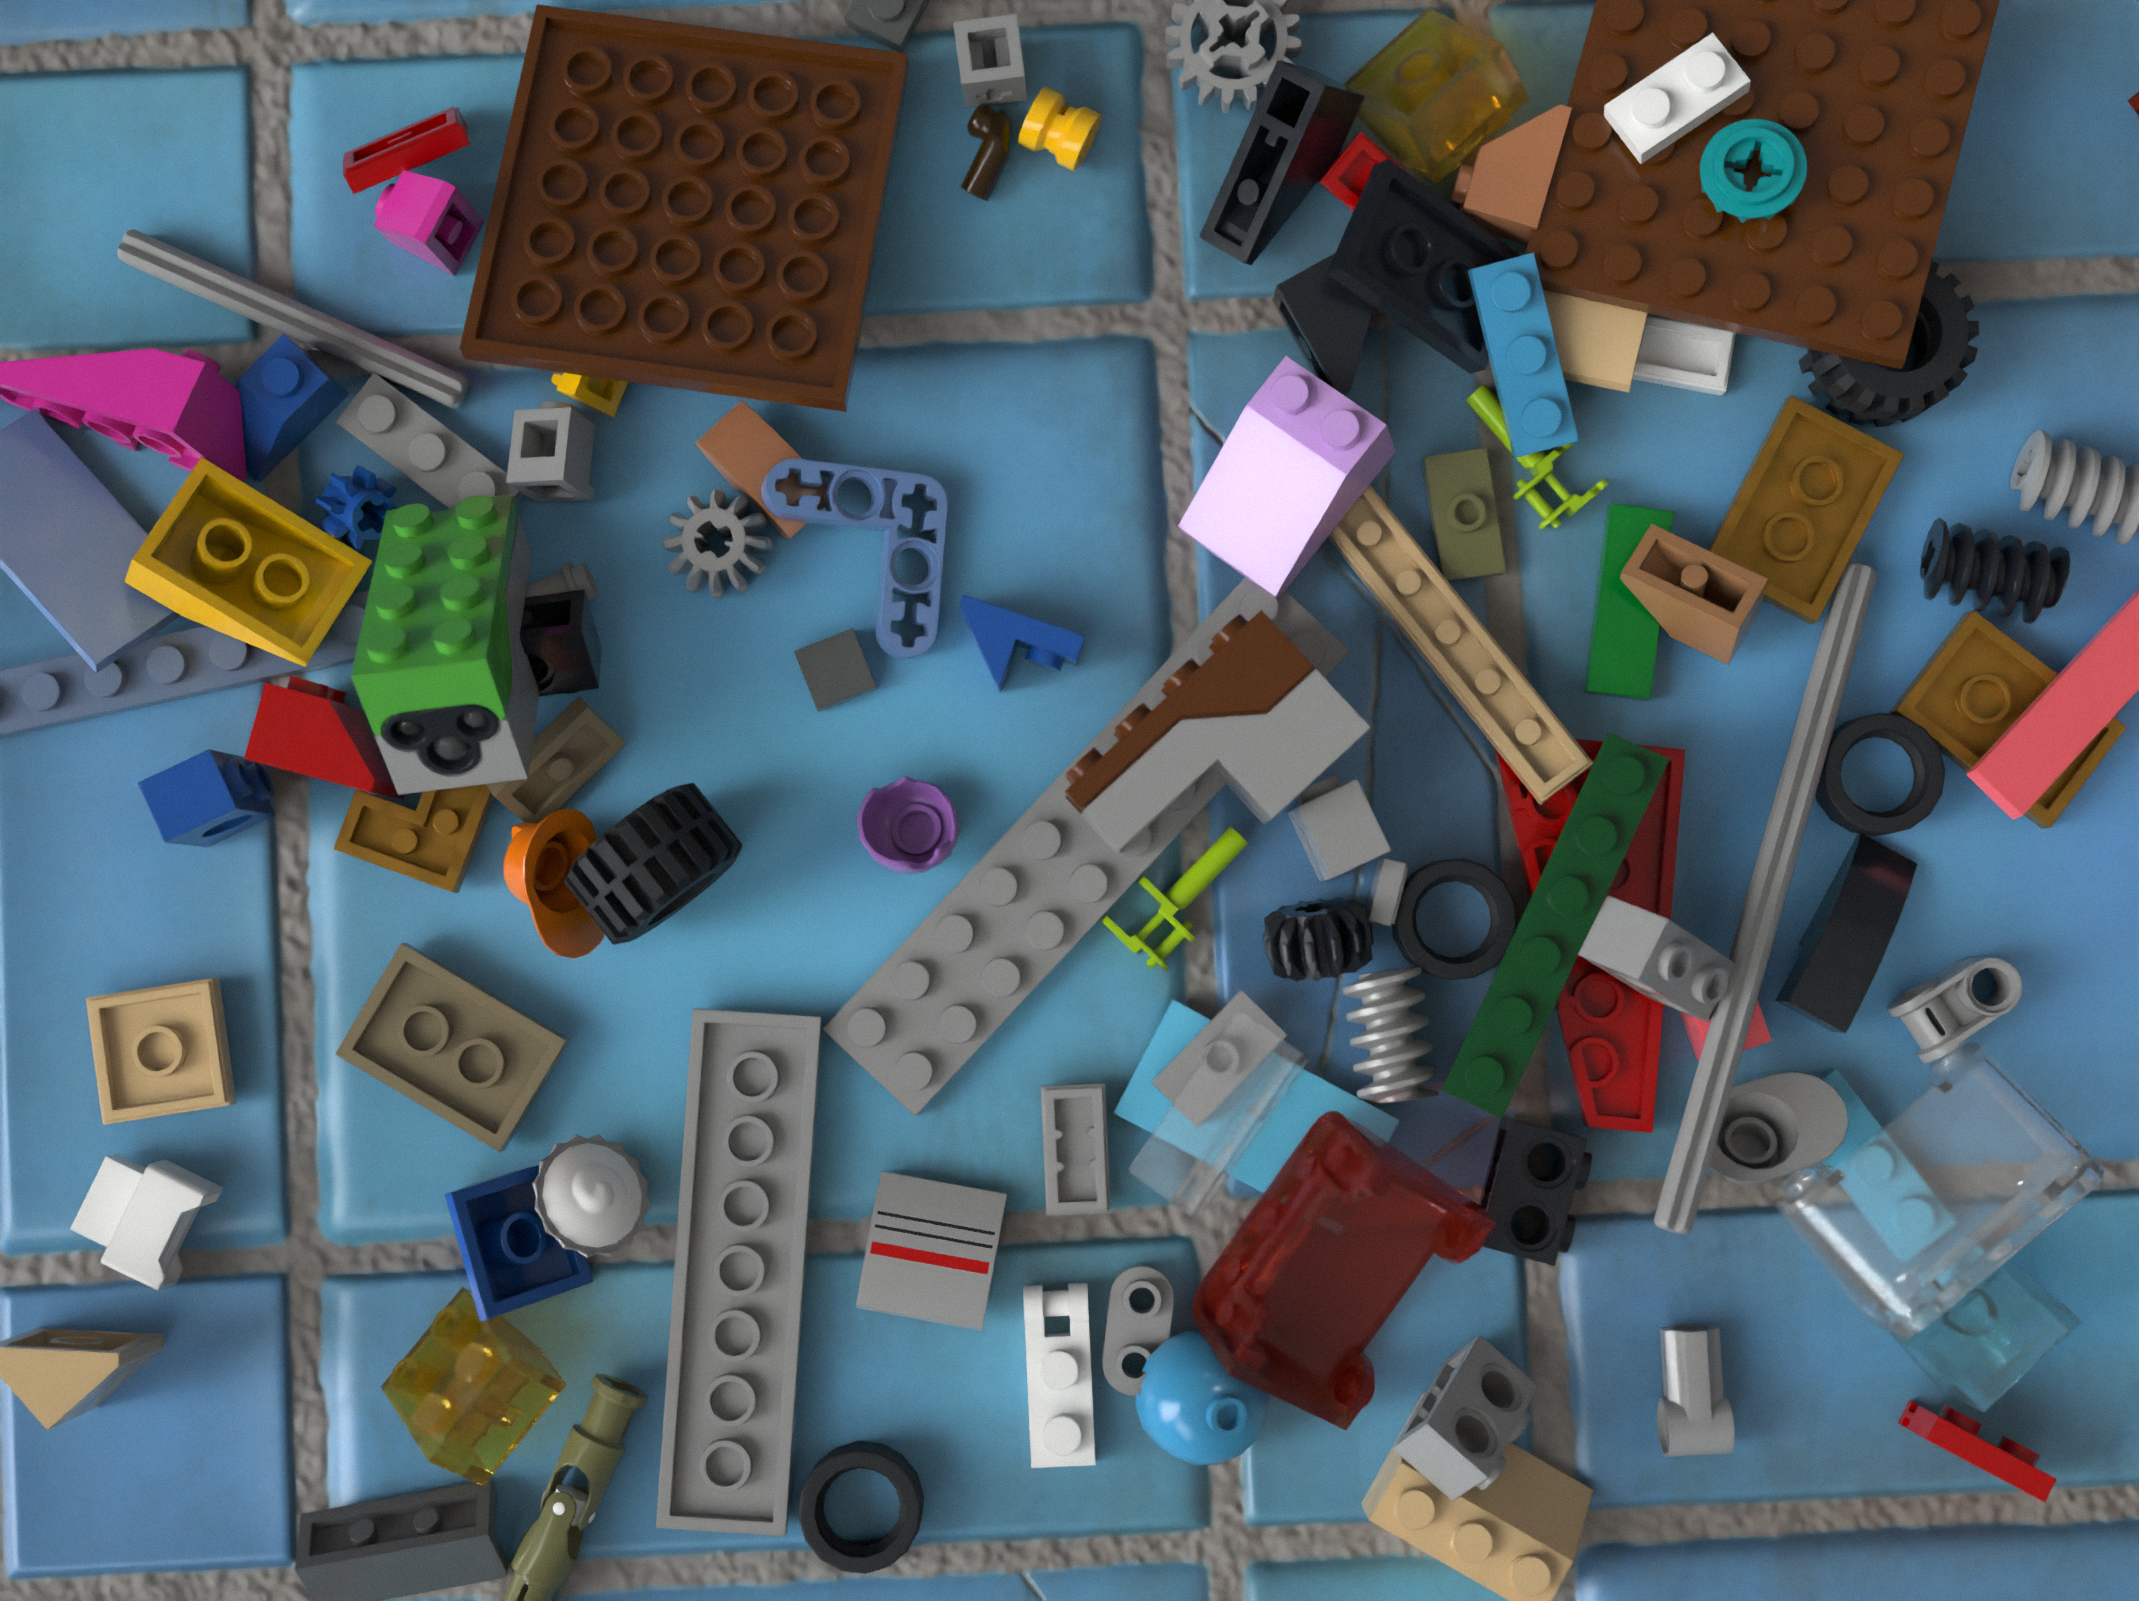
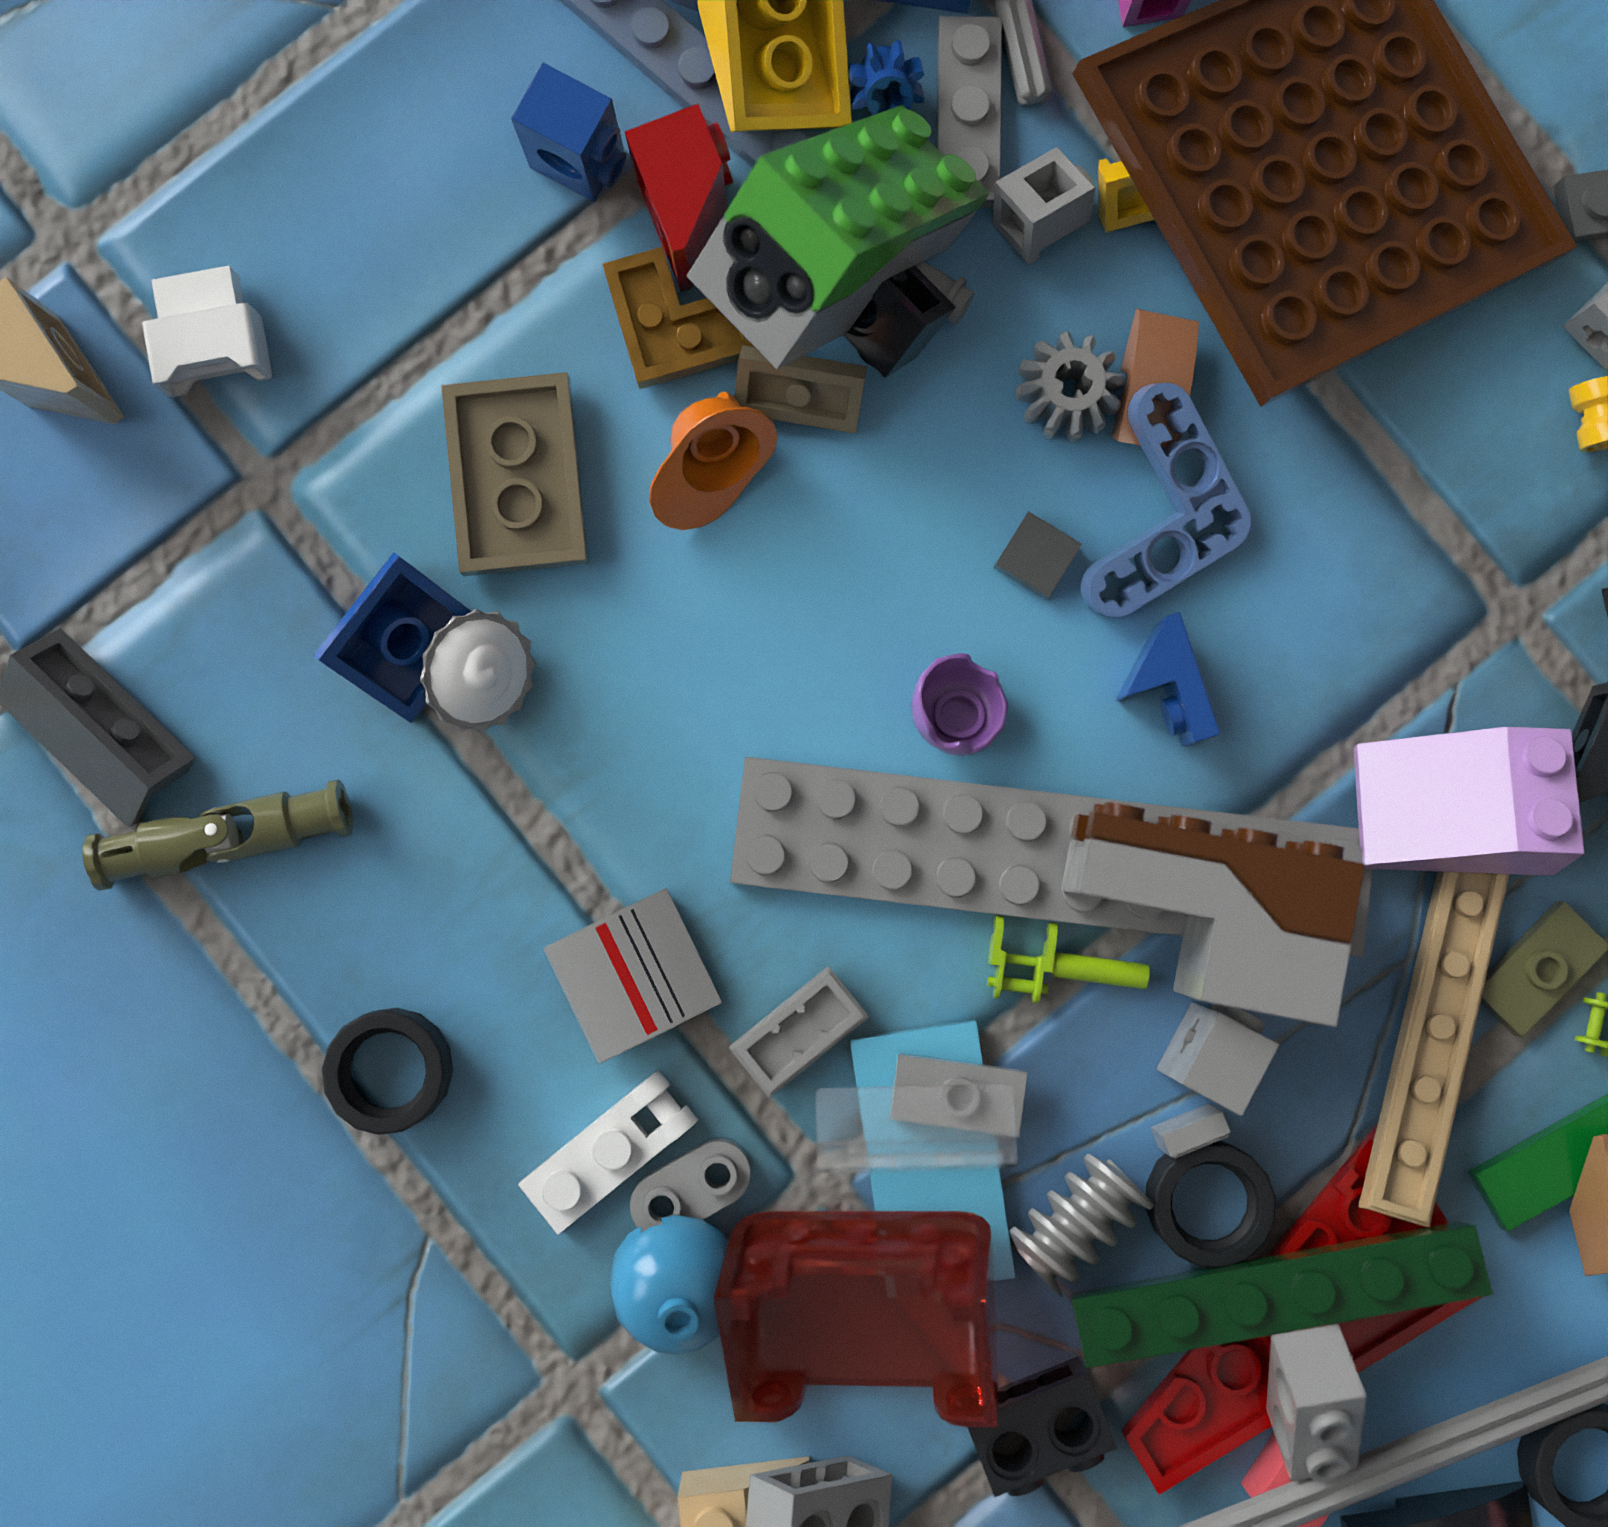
camera: 45 degrees right, 0 degrees up
tan plate [86,978,237,1125] -> none
clear yellow slope [381,1287,567,1486] -> none
black tyre [564,783,743,945] -> none
light grey plate [656,1008,823,1536] -> none
dark brown arm [961,105,1012,201] -> none
black gear [1263,897,1374,982] -> none

